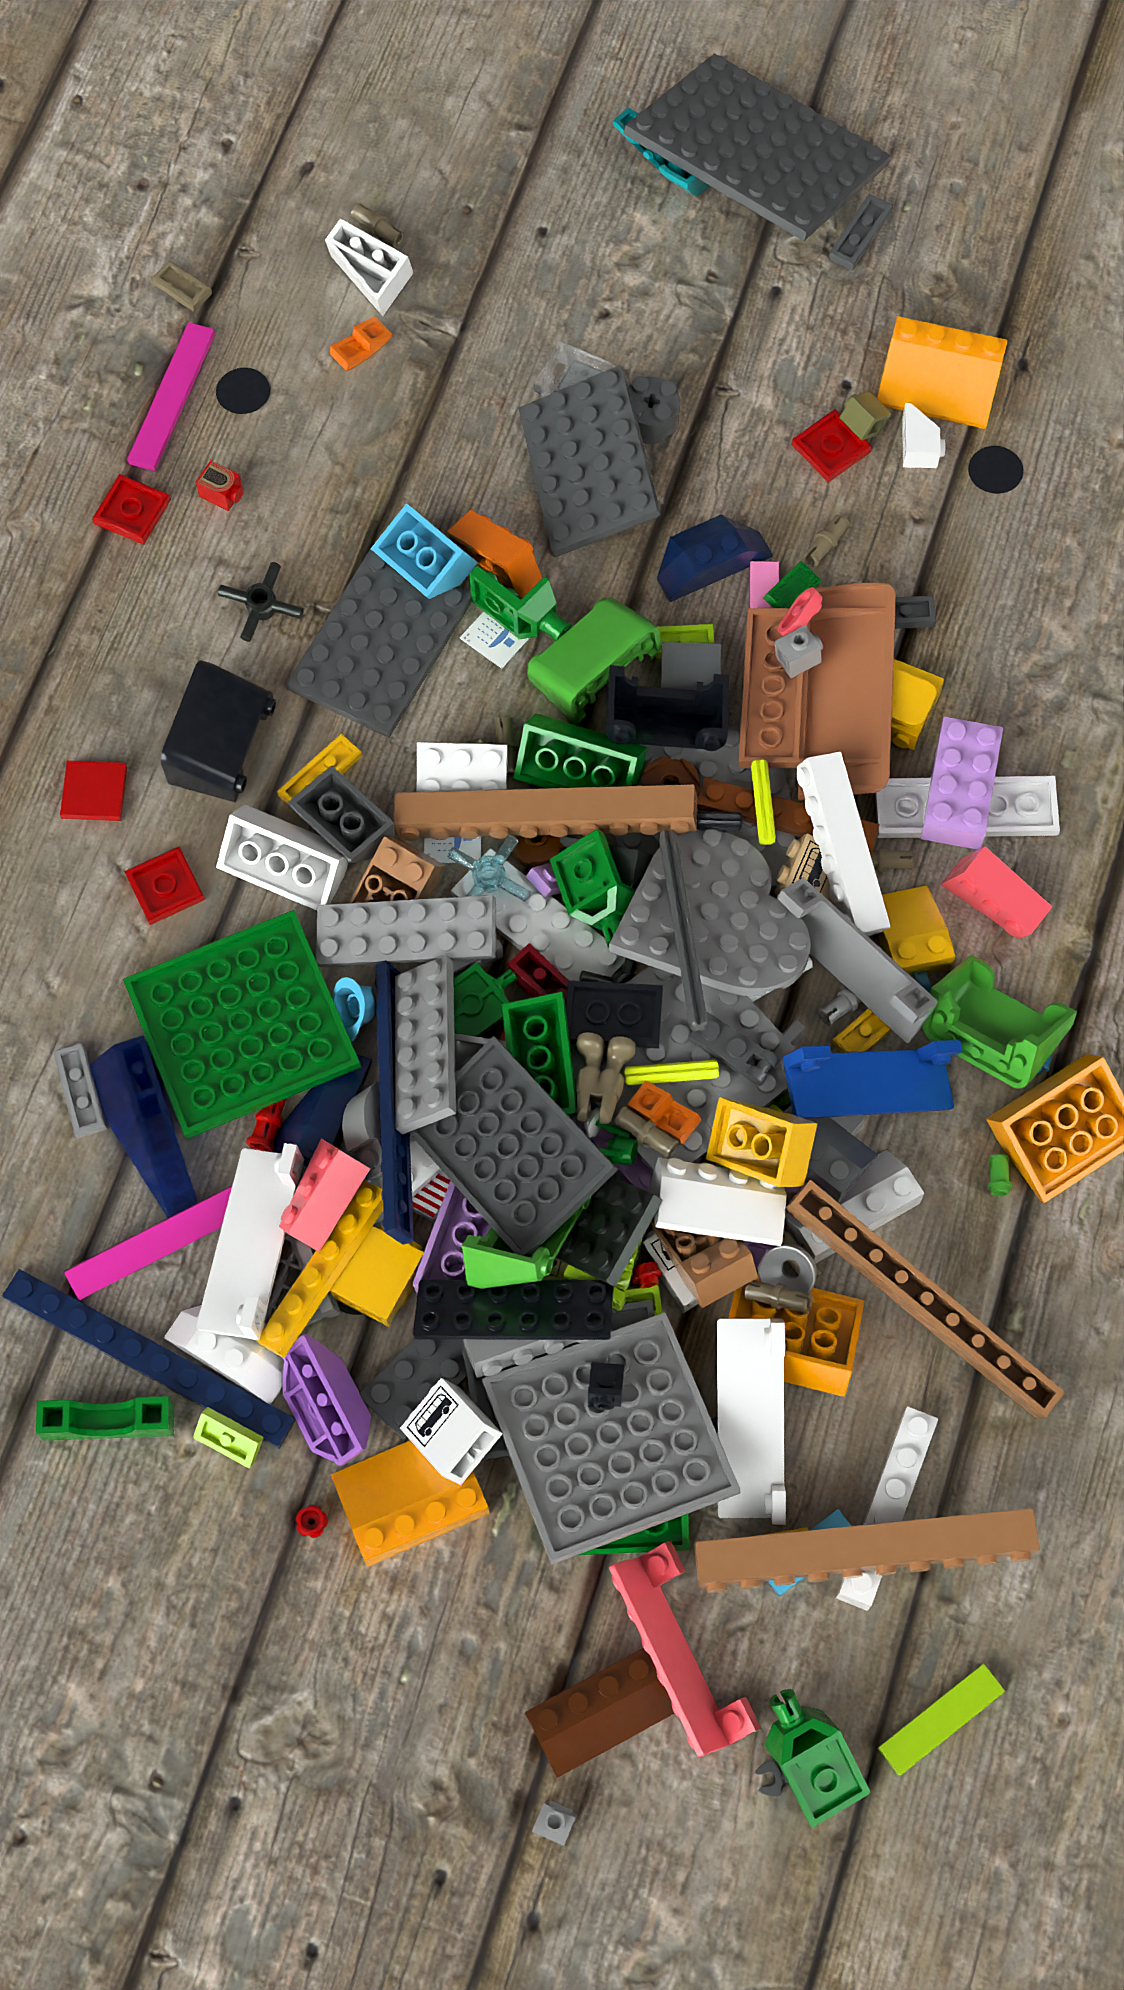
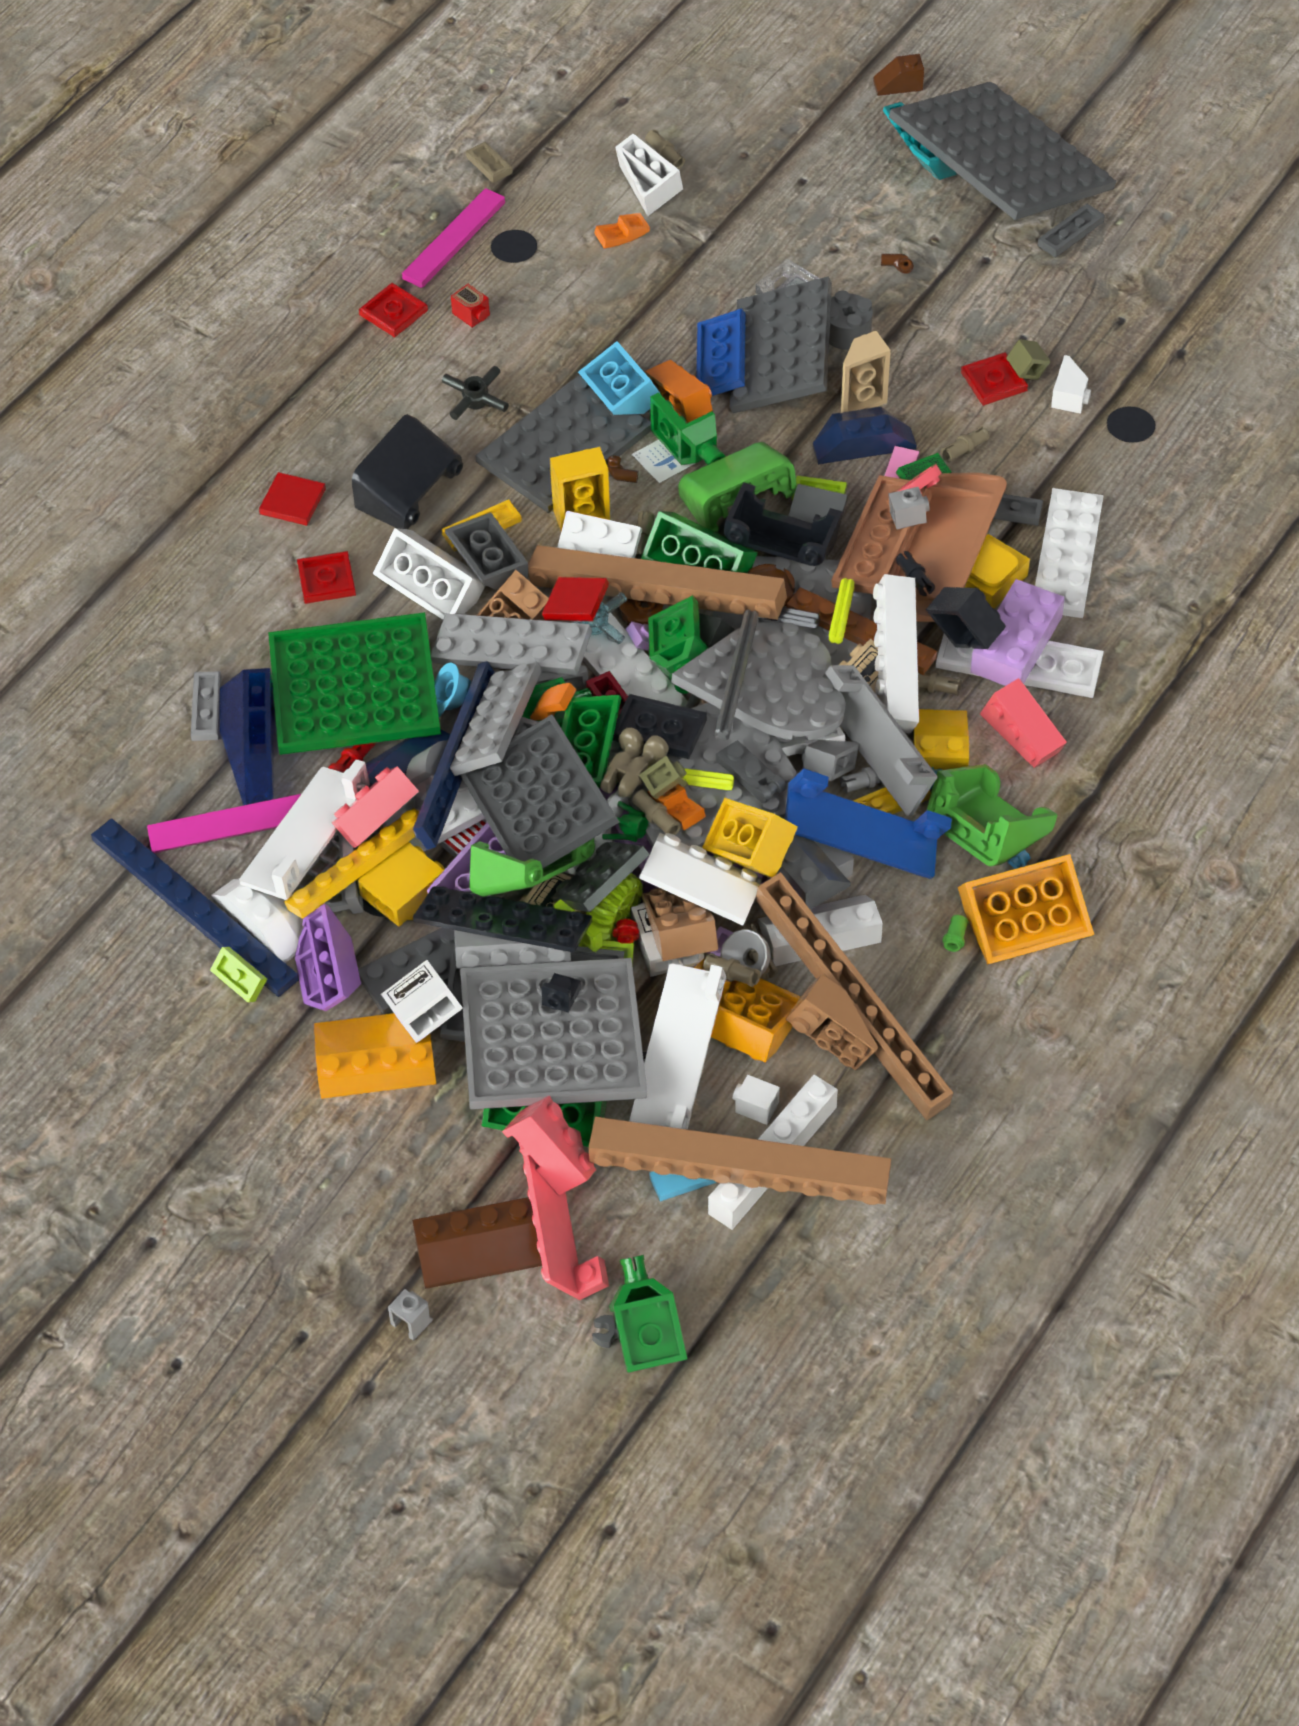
camera: 15 degrees right, 15 degrees down
green arch [36,1396,174,1441] -> none
red plate [295,1505,328,1538] -> none
light orange slope [877,316,1008,429] -> none
lime tile [878,1664,1005,1776] -> none
none -> coral wedge [502,1095,596,1195]
none -> orange slope [530,683,577,721]
none -> red tile [542,577,609,621]
none -> yellow brick [550,447,610,531]
none -> reddish brown arm [607,455,639,483]
none -> olive bracket [639,756,688,799]
none -> blue tile [696,309,746,396]
none -> white brick [732,1075,780,1125]
none -> medium nougat slope [786,974,878,1070]
none -> light grey slope [802,740,860,781]
none -> tan slope [841,331,891,413]
none -> reddish brown slope [873,54,924,96]
none -> reddish brown arm [881,254,914,274]
none -> black pin [896,551,935,596]
none -> black piece [926,587,1006,649]
none -> white plate [1035,488,1103,618]

